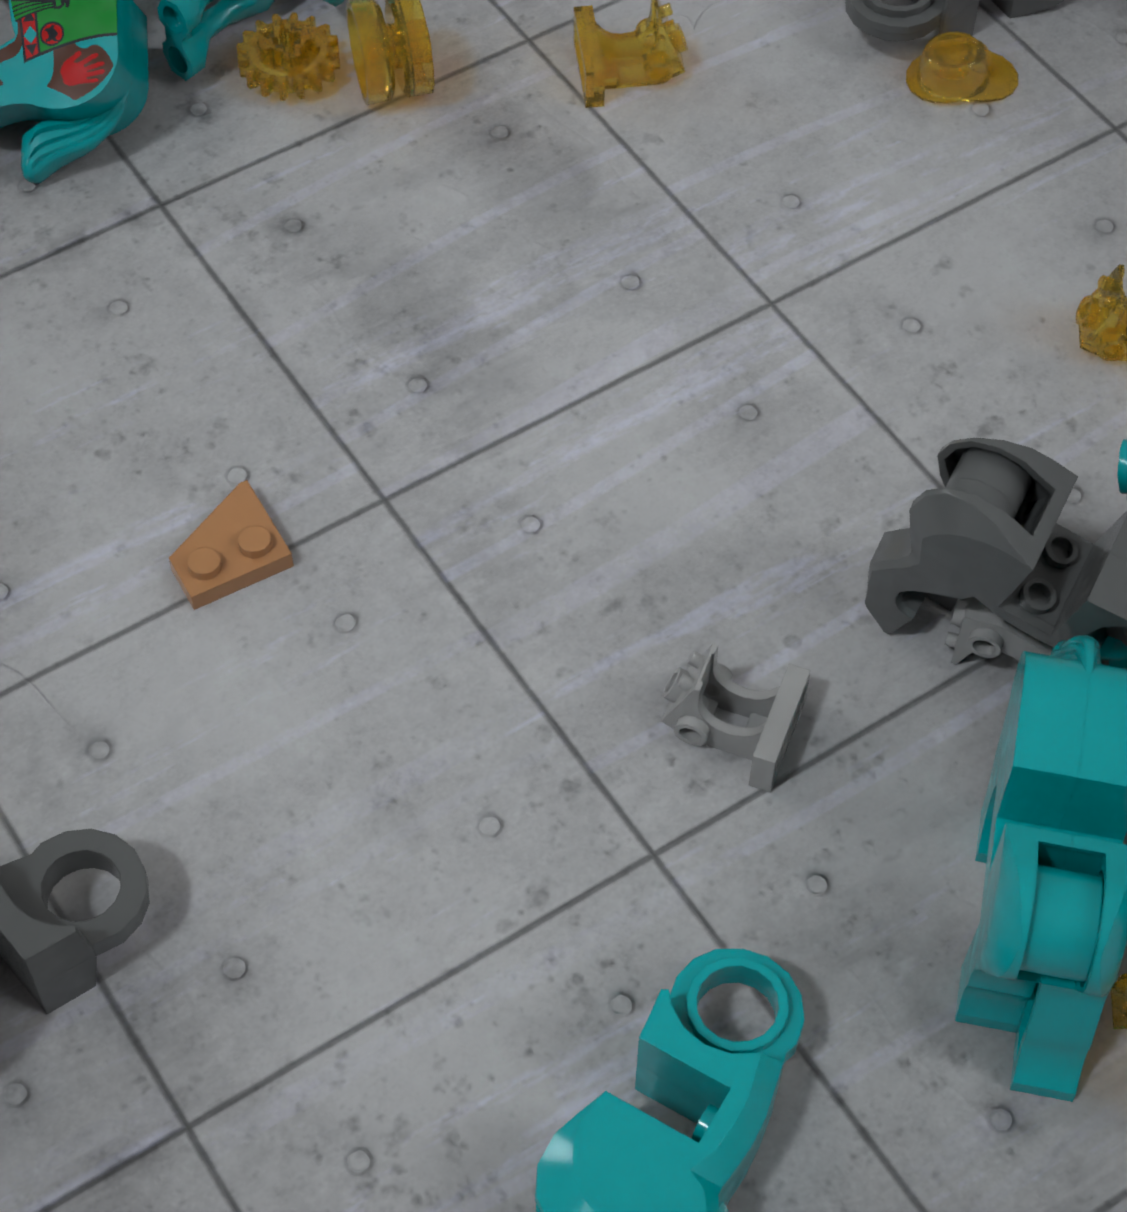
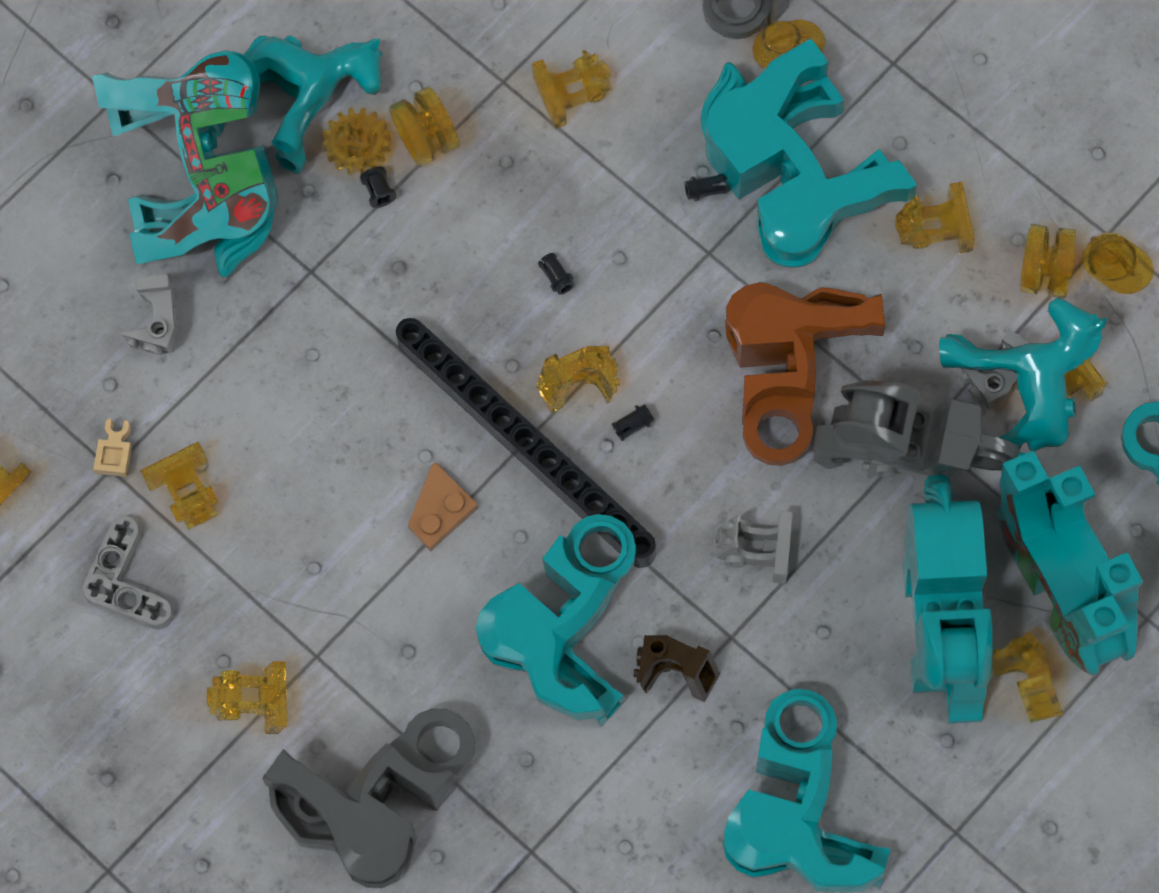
camera: 10 degrees left, 15 degrees up
none -> black bush [360,166,397,208]
none -> black beam [396,318,656,568]
none -> teal animal [475,514,637,727]
none -> clear yellow tile [536,346,620,412]
none -> black pin [538,253,574,295]
none -> black pin [611,404,654,441]
none -> dark brown tile [633,635,720,702]
none -> black pin [685,174,726,202]
none -> teal animal [701,38,917,268]
none -> dark orange animal [725,282,885,466]

